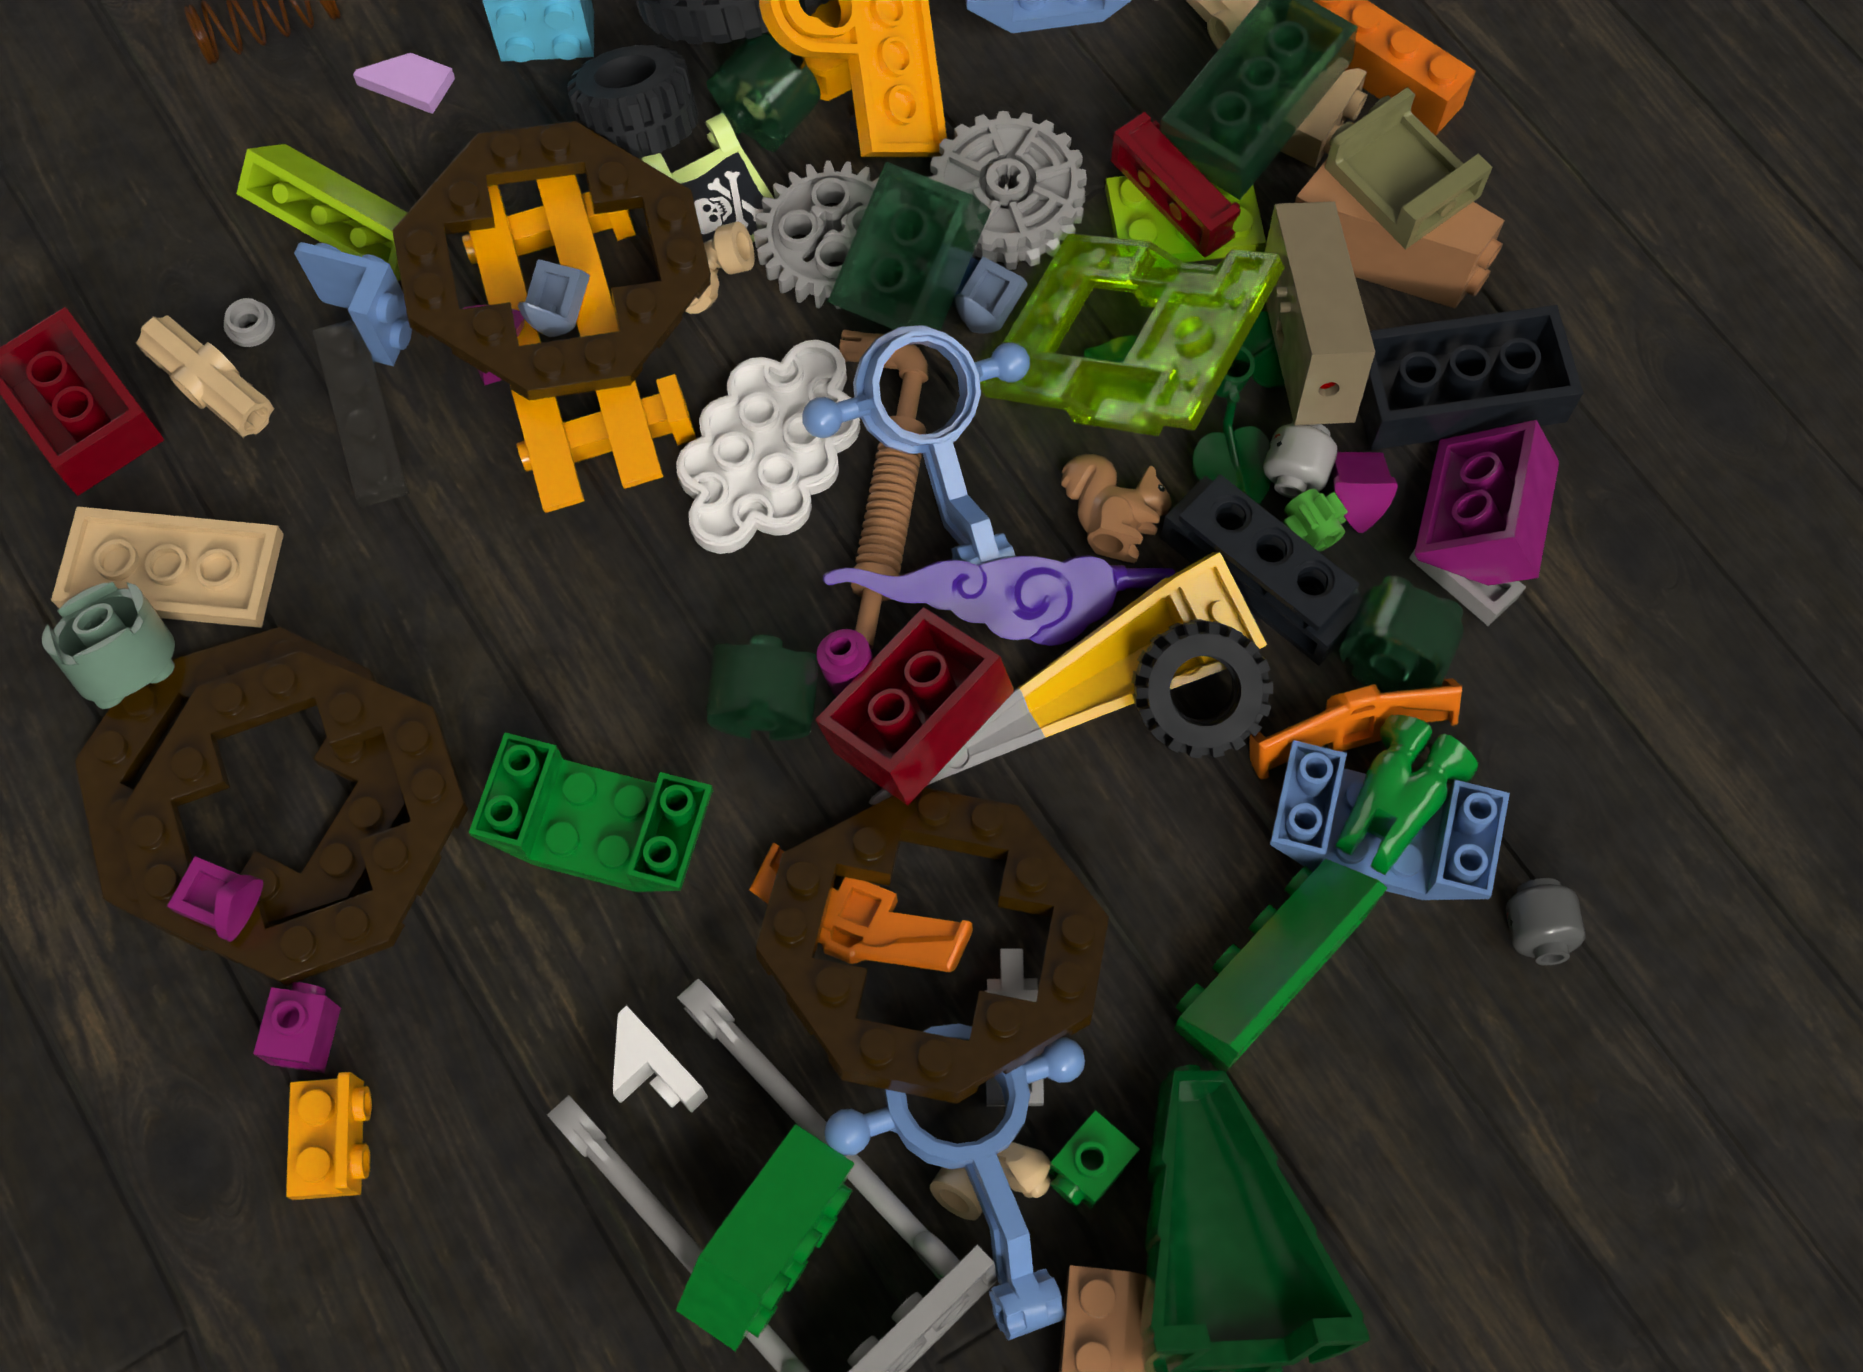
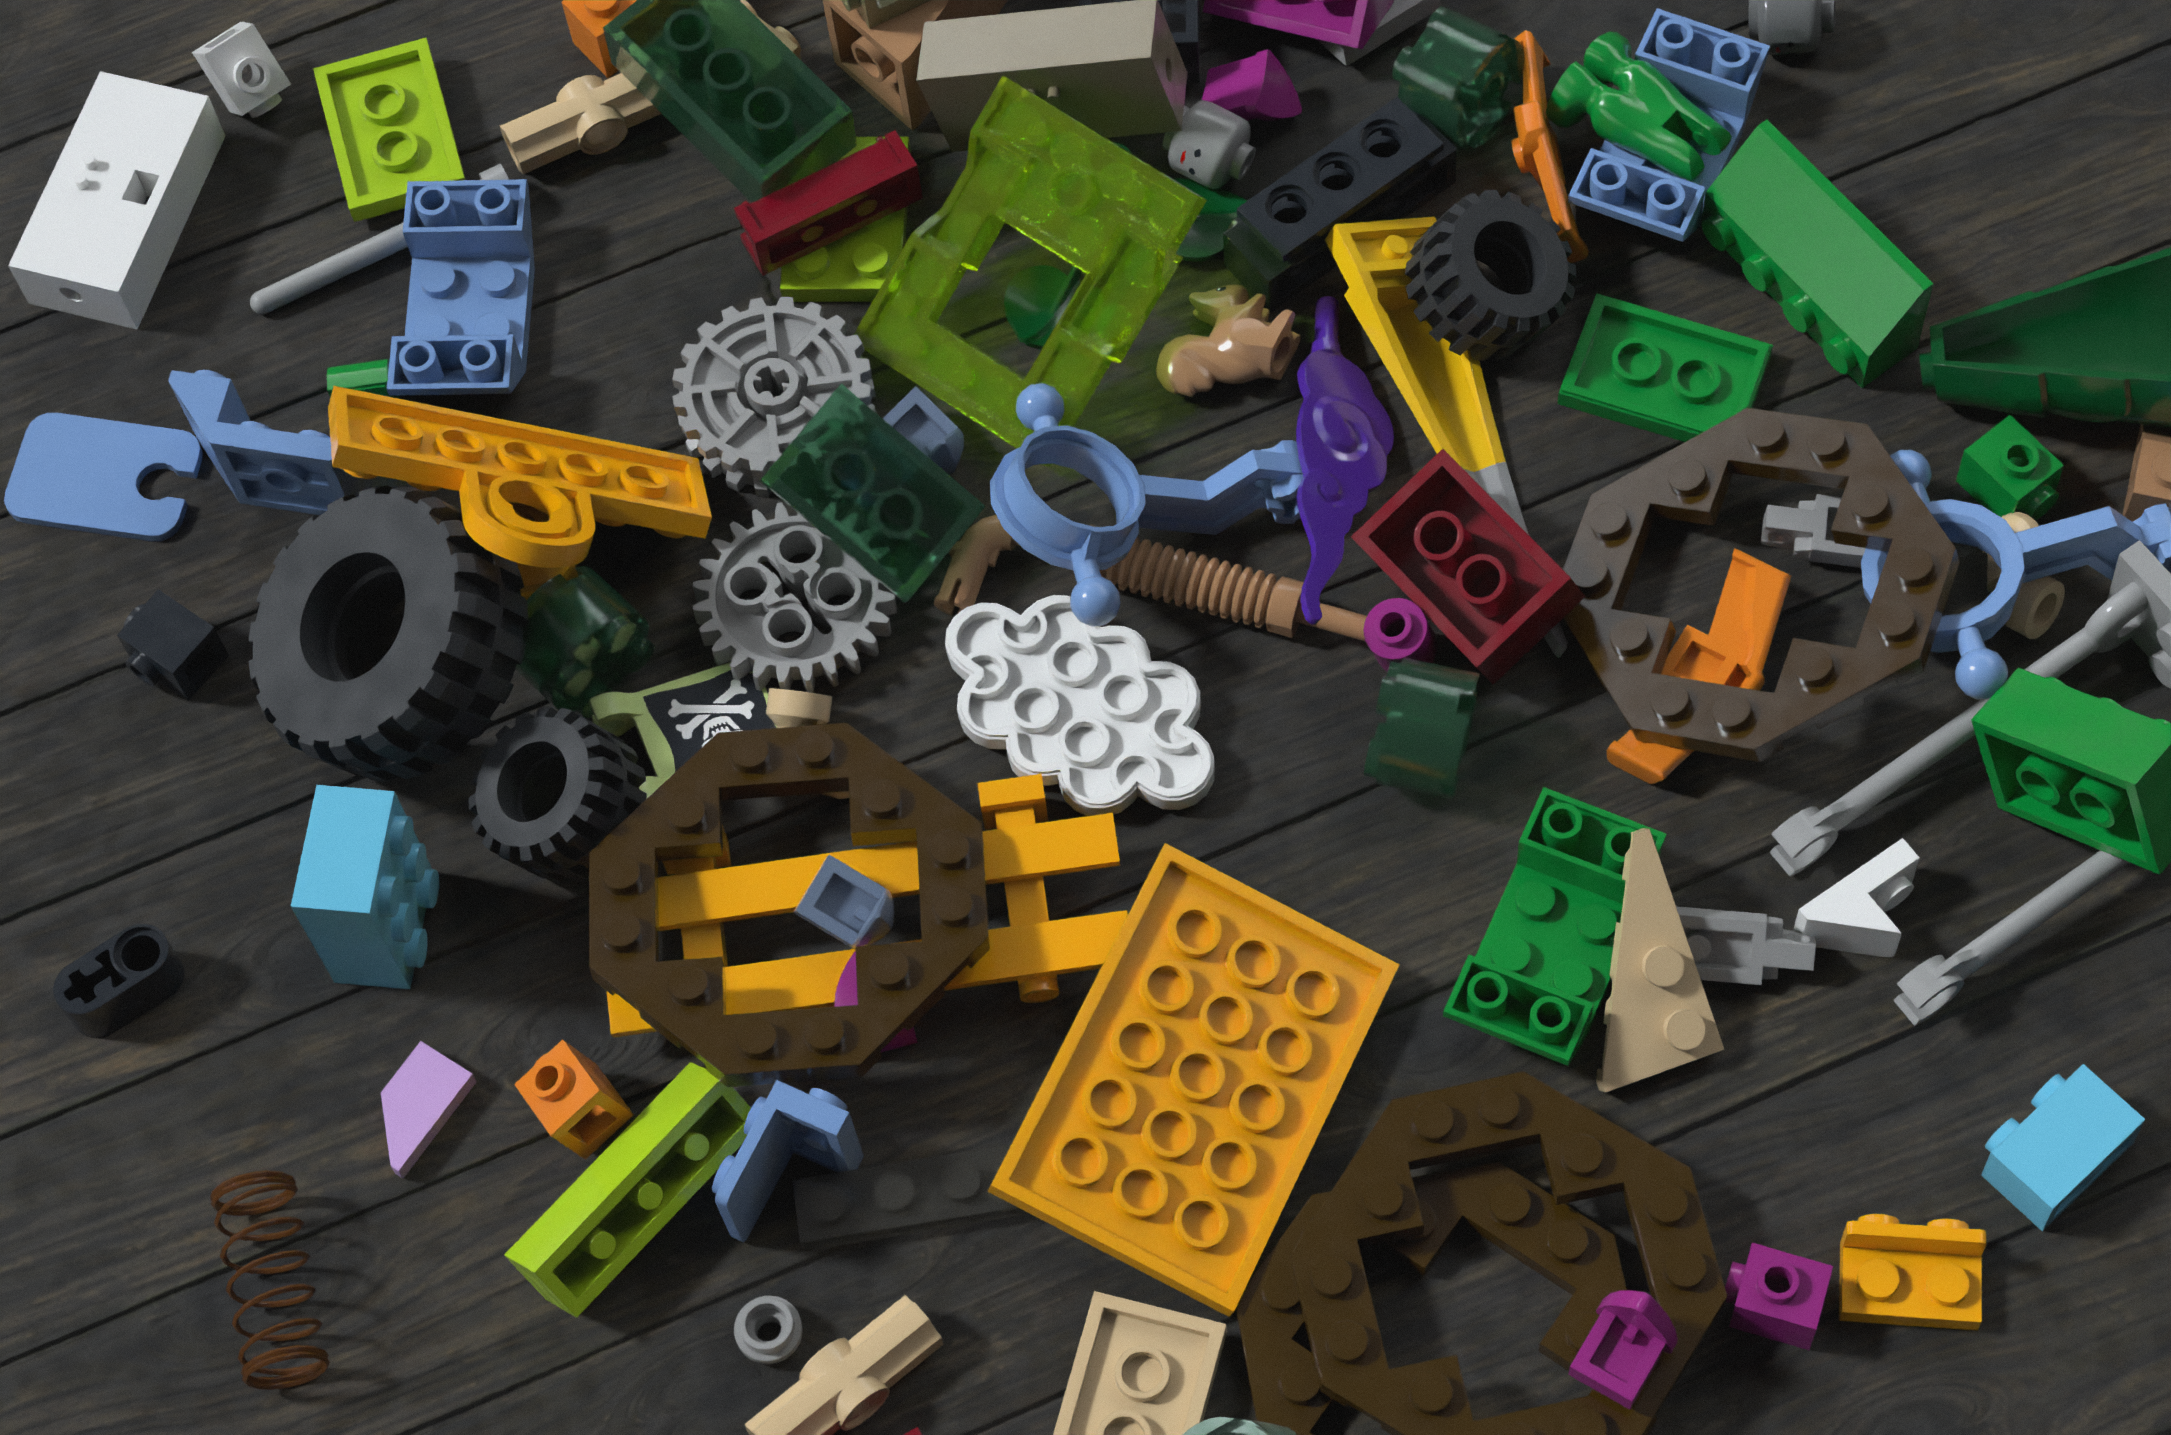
camera: 75 degrees left, 5 degrees down
bright green gear [1283,489,1348,552] -> none
none -> orange brick [514,1039,634,1160]
none -> light orange plate [987,843,1400,1317]
none -> green tile [1557,294,1773,442]
none -> tan wing [1596,828,1724,1092]
none -> light grey hinge [1676,906,1816,985]
none -> medium azure brick [1981,1064,2145,1231]

